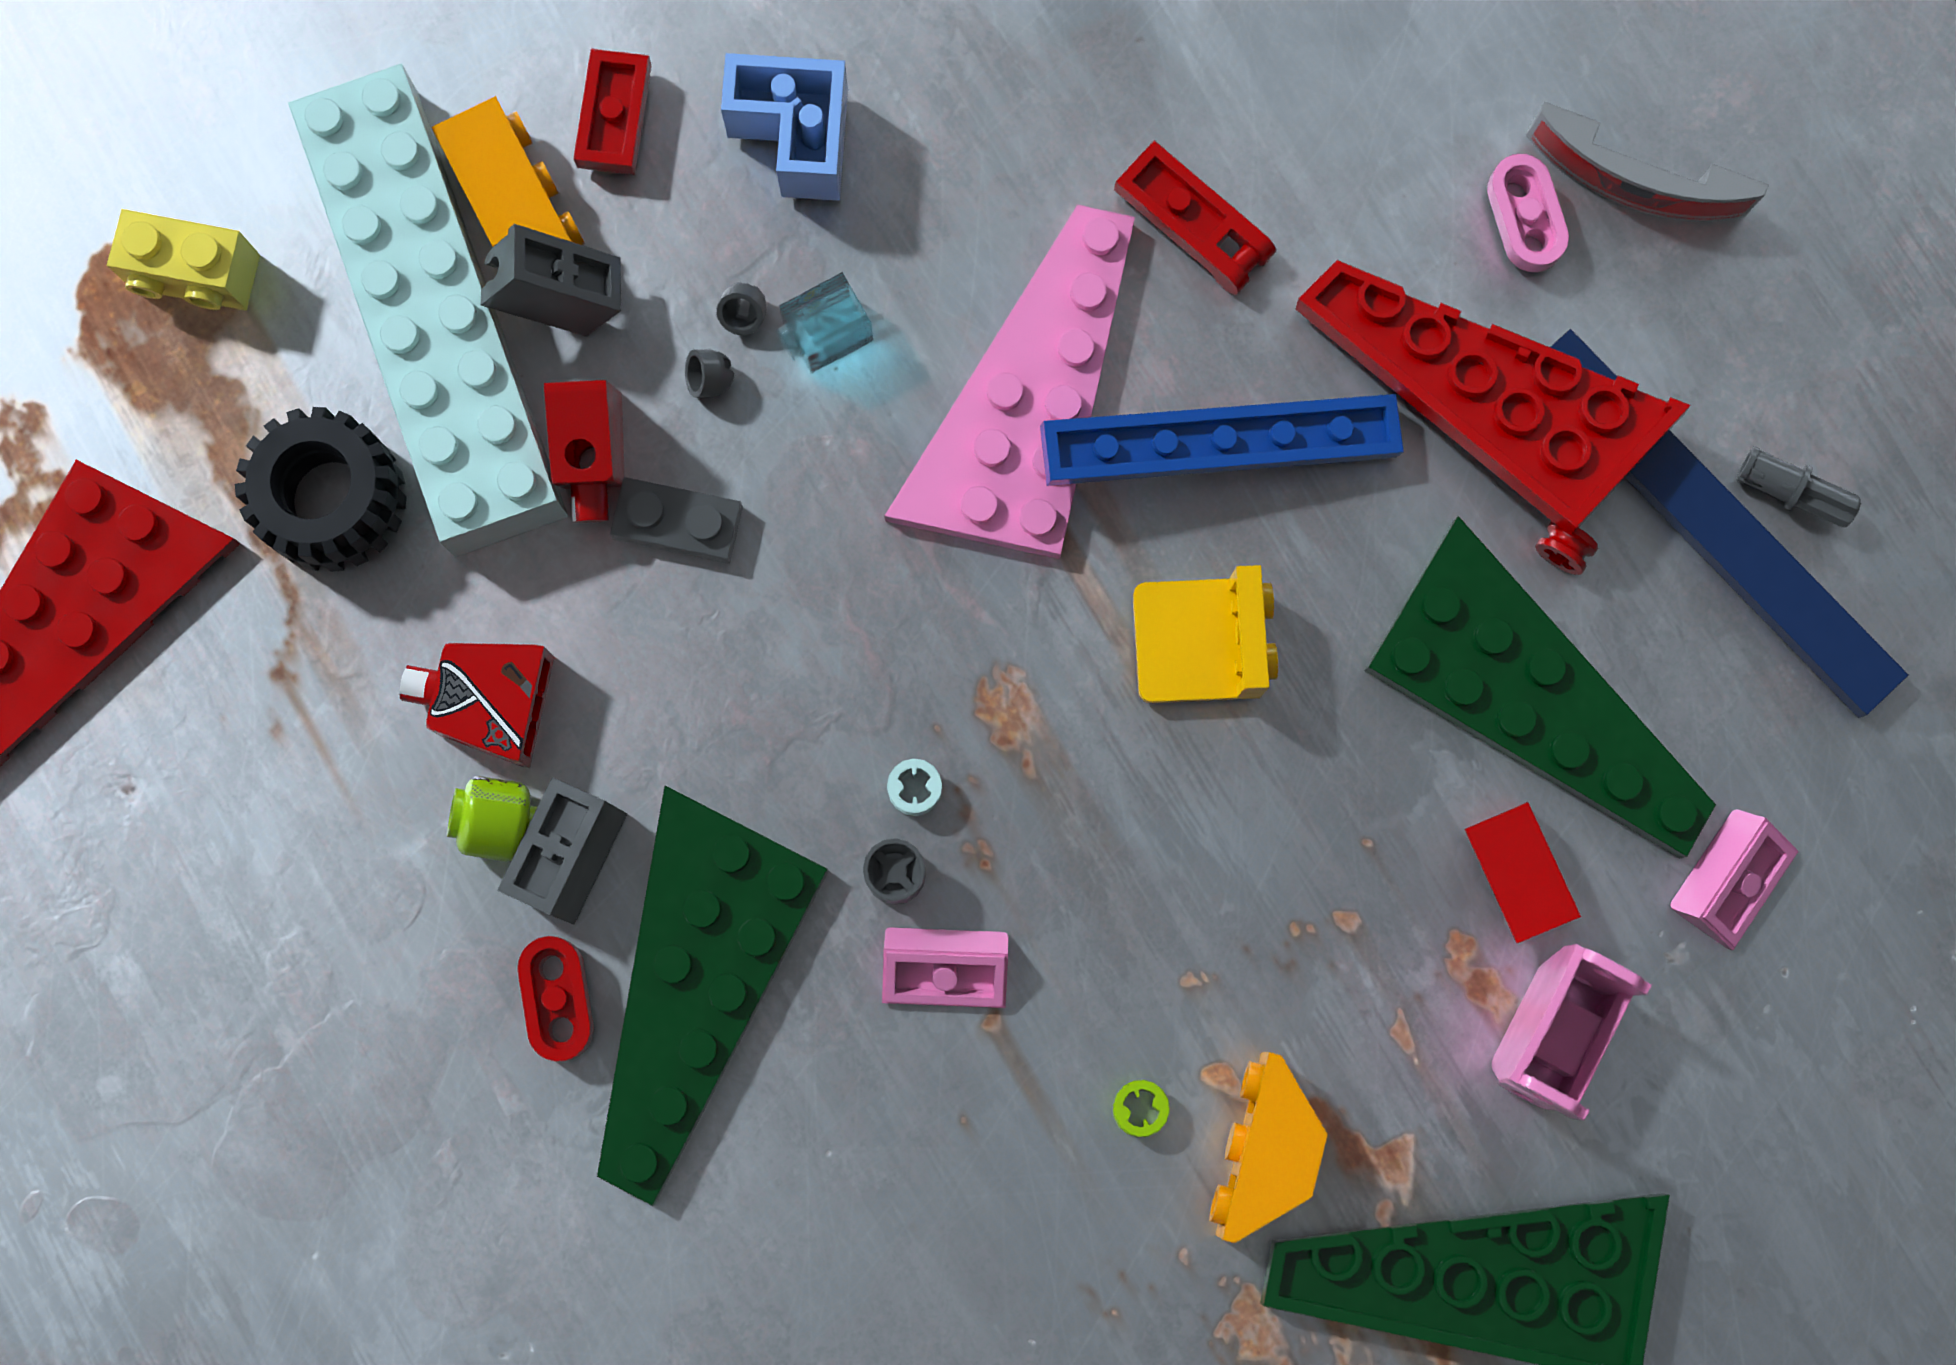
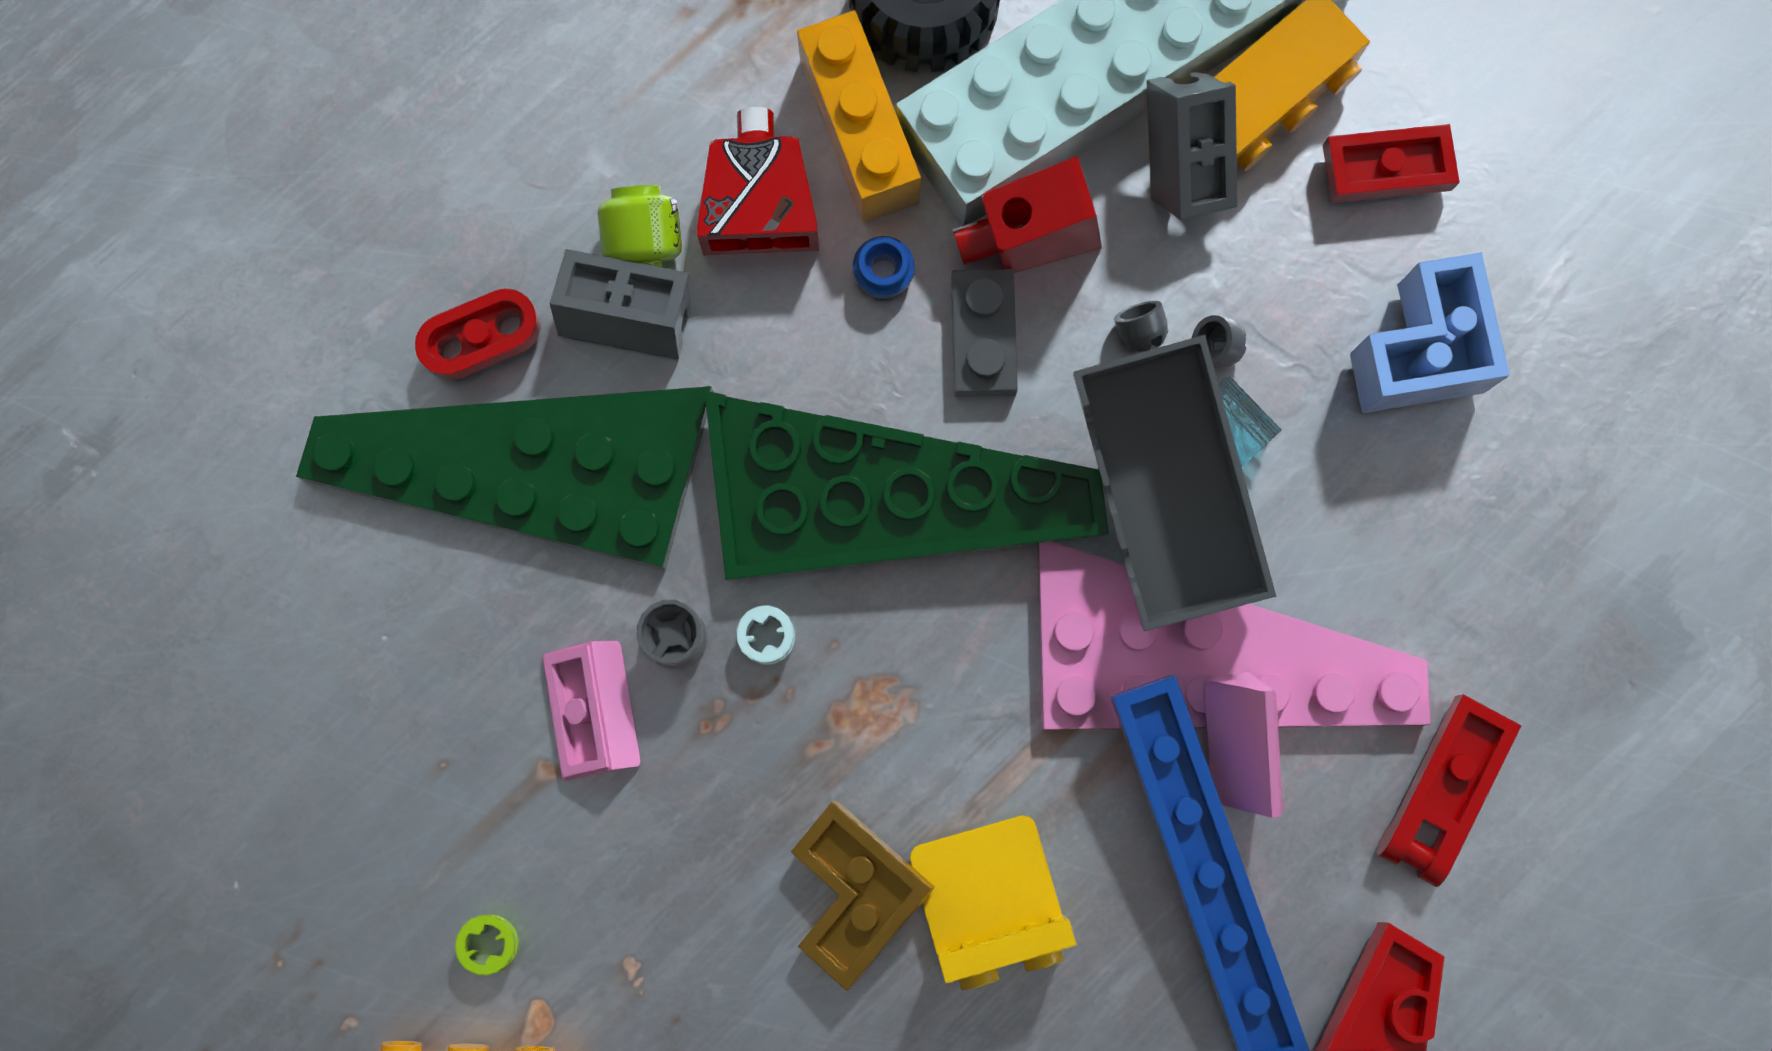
camera: 80 degrees right, 0 degrees up
none -> dark green wing [704,390,1109,581]
none -> pearl gold plate [791,801,935,991]
none -> light orange brick [797,10,921,223]
none -> blue plate [853,236,914,298]
none -> dark grey piece [1073,335,1277,631]
none -> bright pink slope [1204,672,1283,818]

